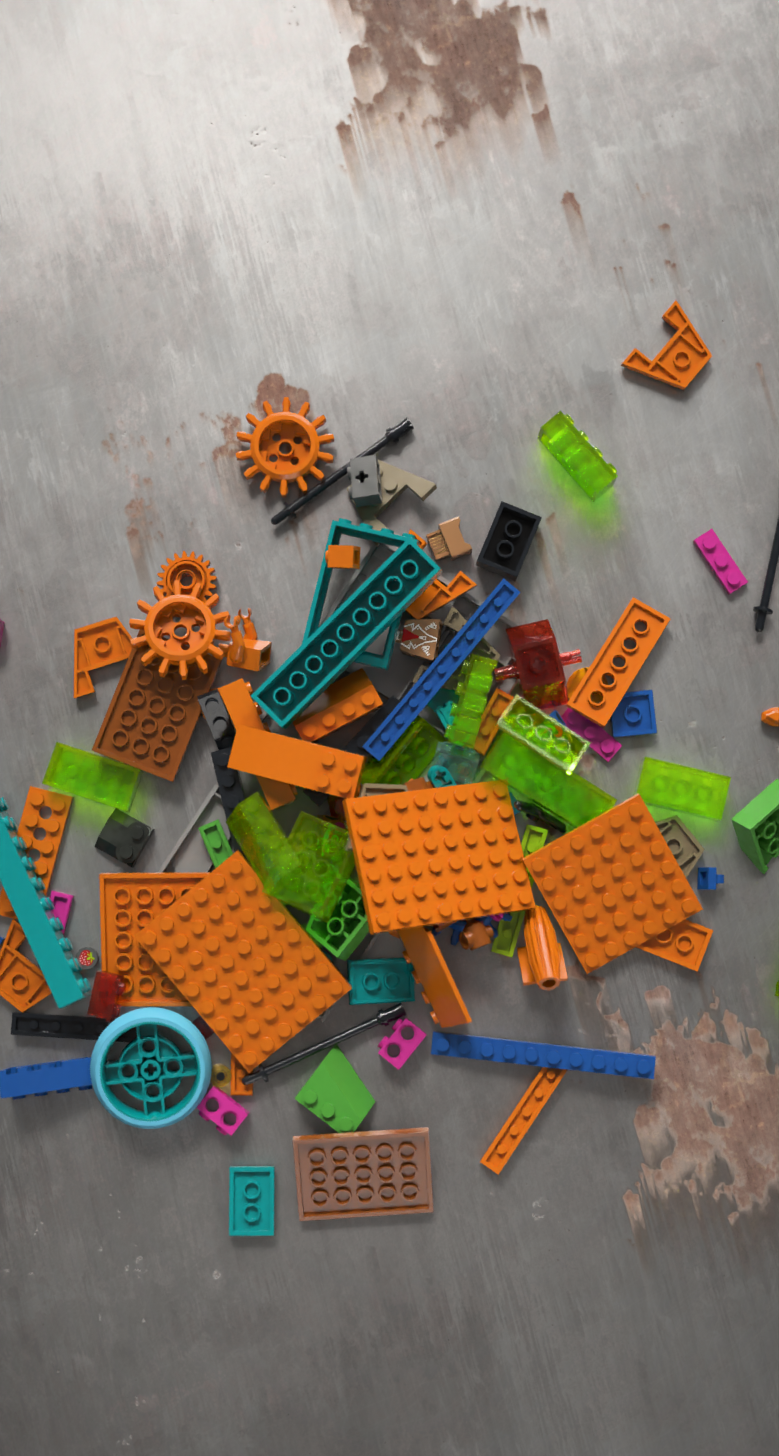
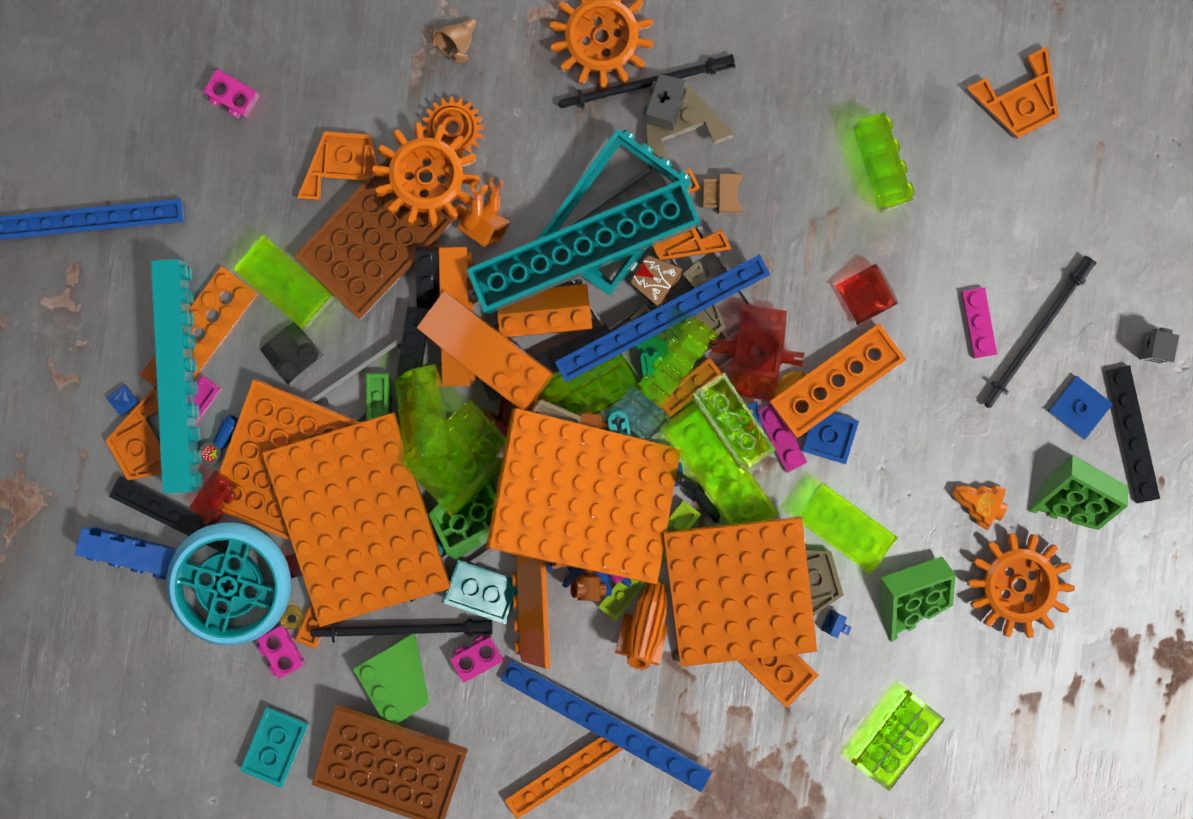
camera: 20 degrees right, 5 degrees up
orange brick [325,545,361,569] -> none
black brick [476,501,542,582] -> none
none -> blue cone [213,414,239,449]
none -> medium nougat hat [431,18,477,64]
none -> clear red slope [836,263,898,326]

